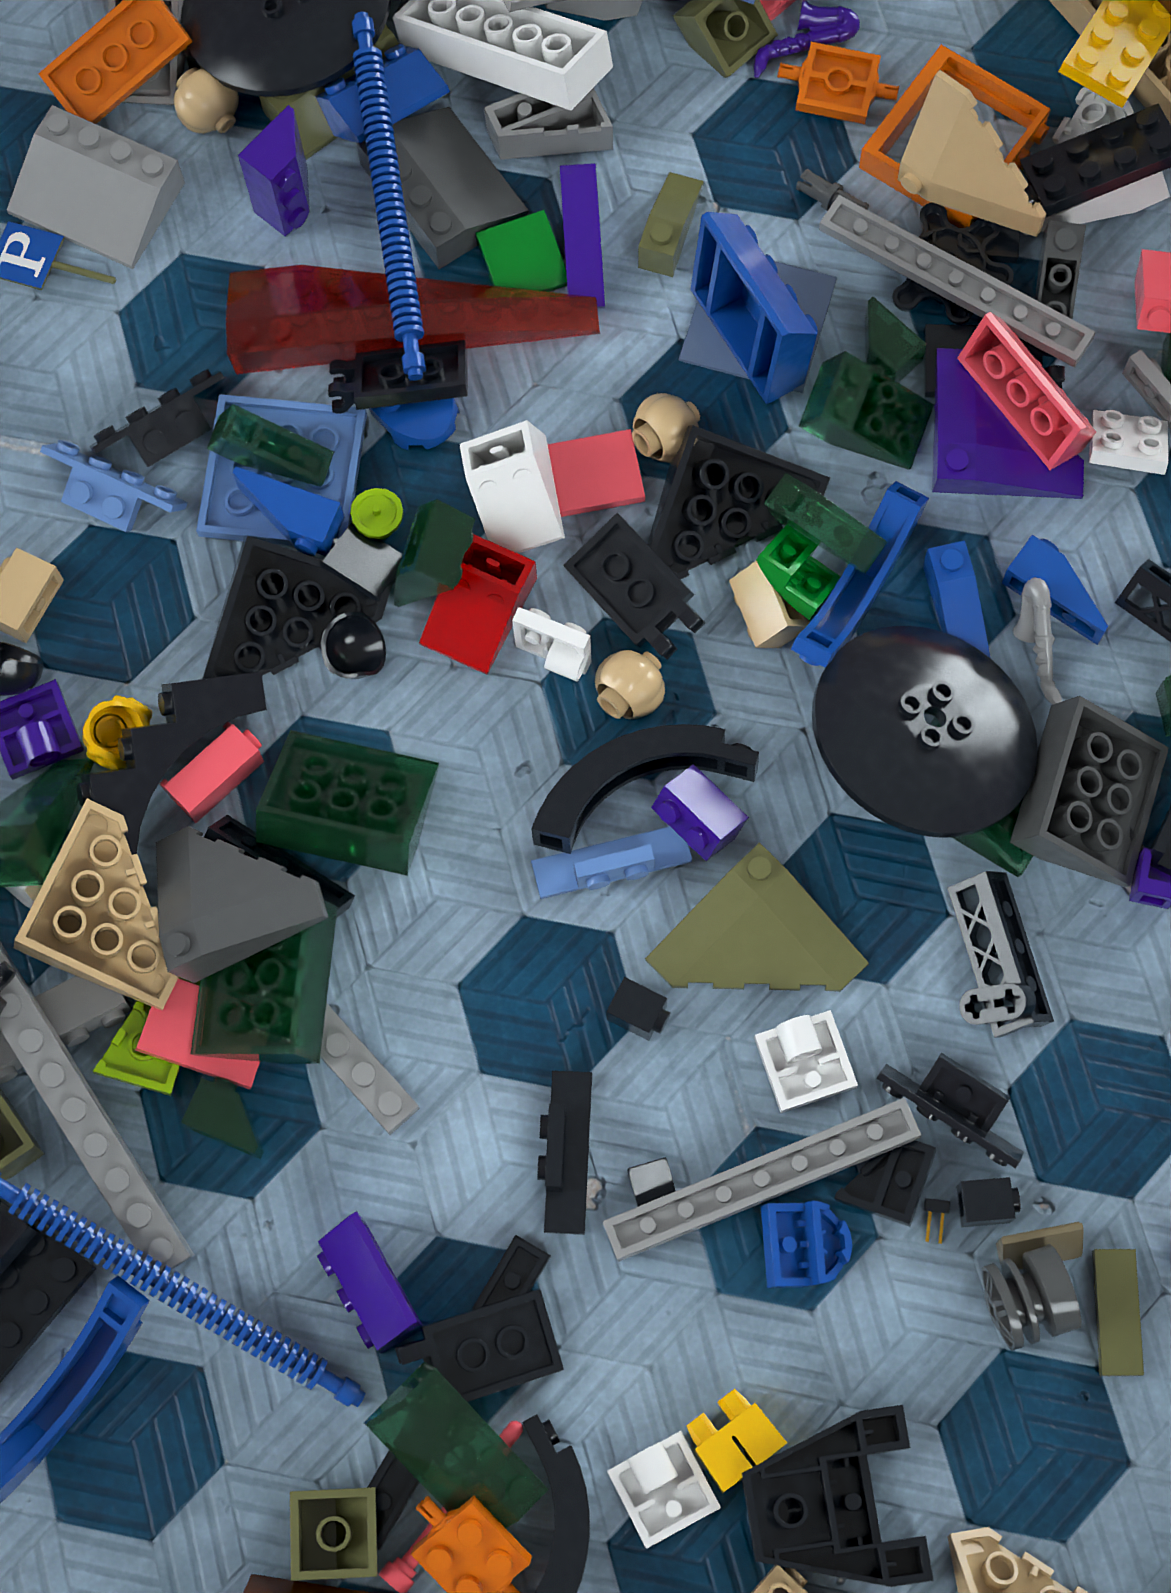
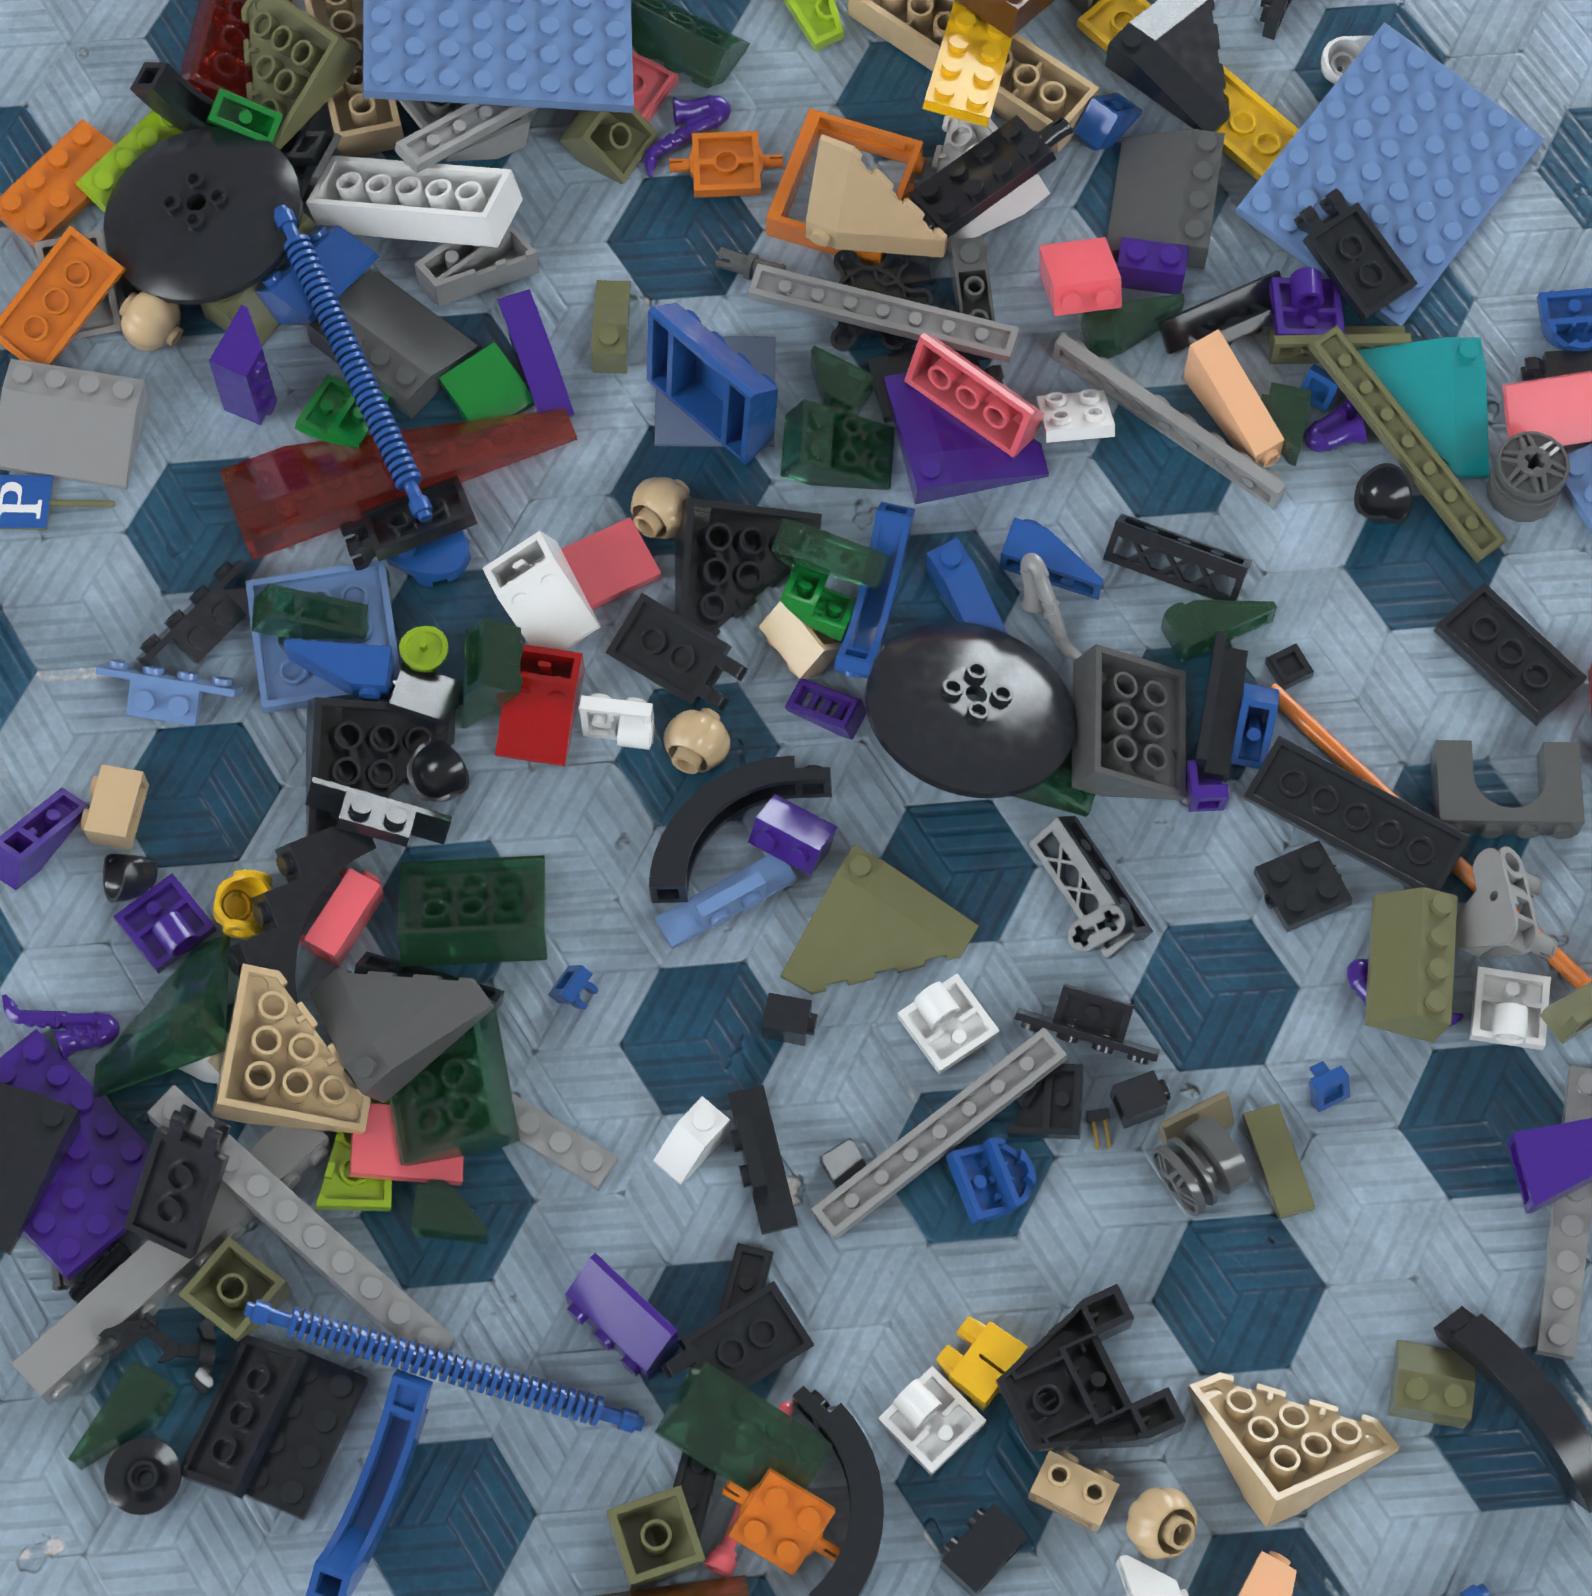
camera: 20 degrees left, 5 degrees down
none -> green slope [295,374,390,448]
none -> black bracket [305,777,452,847]
none -> blue tile [548,965,598,1009]
none -> white slope [653,1096,731,1185]
none -> dark purple slope [785,678,866,740]

